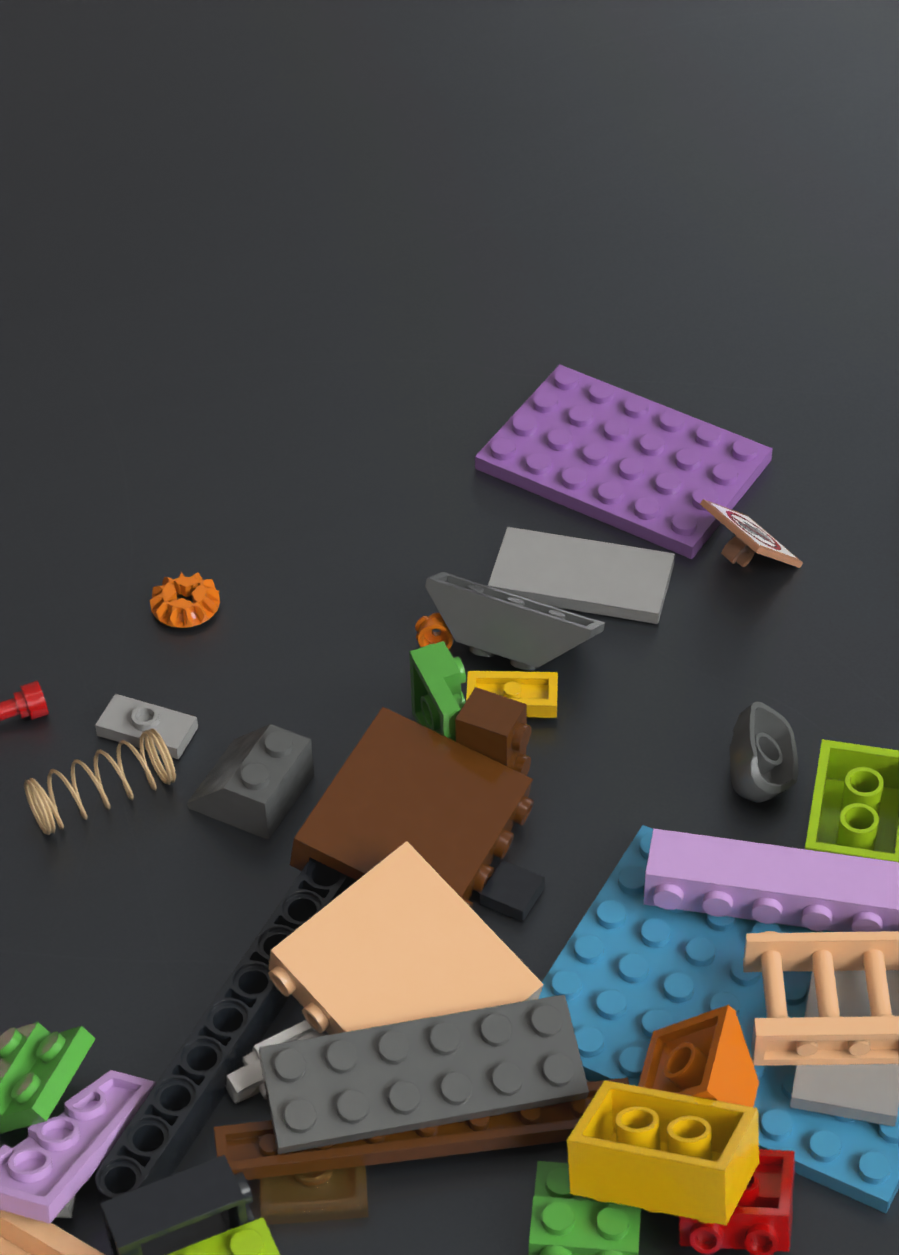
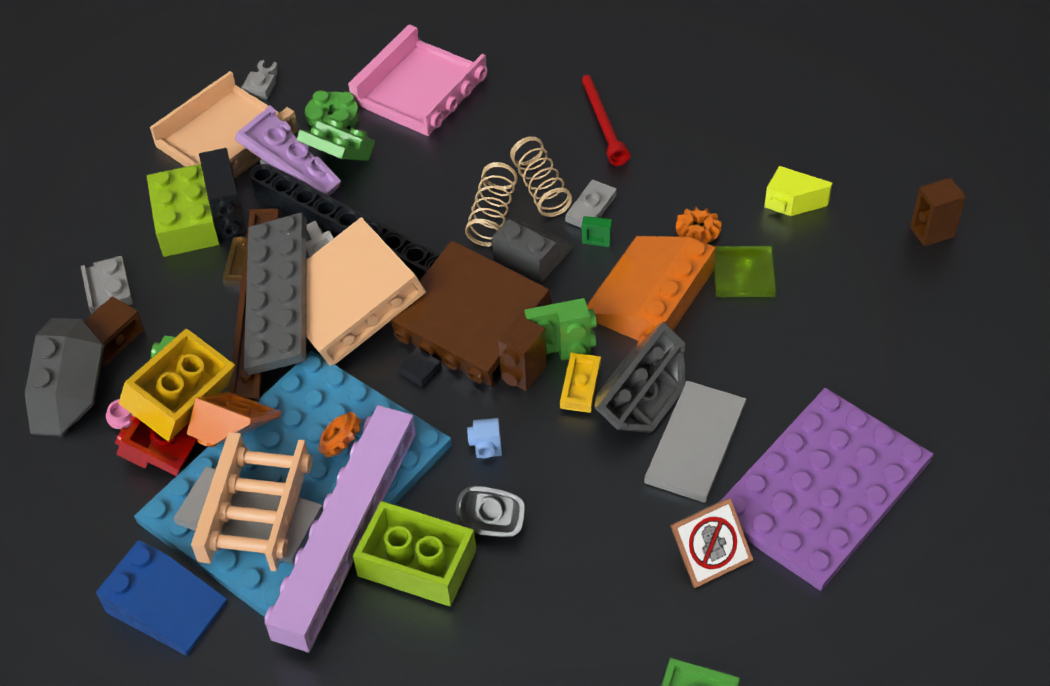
camera: 100 degrees right, 5 degrees up
none -> orange gear [318,412,361,458]
none -> tan piece [465,162,518,246]
none -> light blue plate [467,418,502,458]
none -> green plate [582,216,612,247]
none -> orange slope [587,236,716,341]
none -> clear neon green tile [714,246,776,297]
none -> neon yellow slope [764,166,833,216]
none -> reddish brown brick [910,177,966,247]

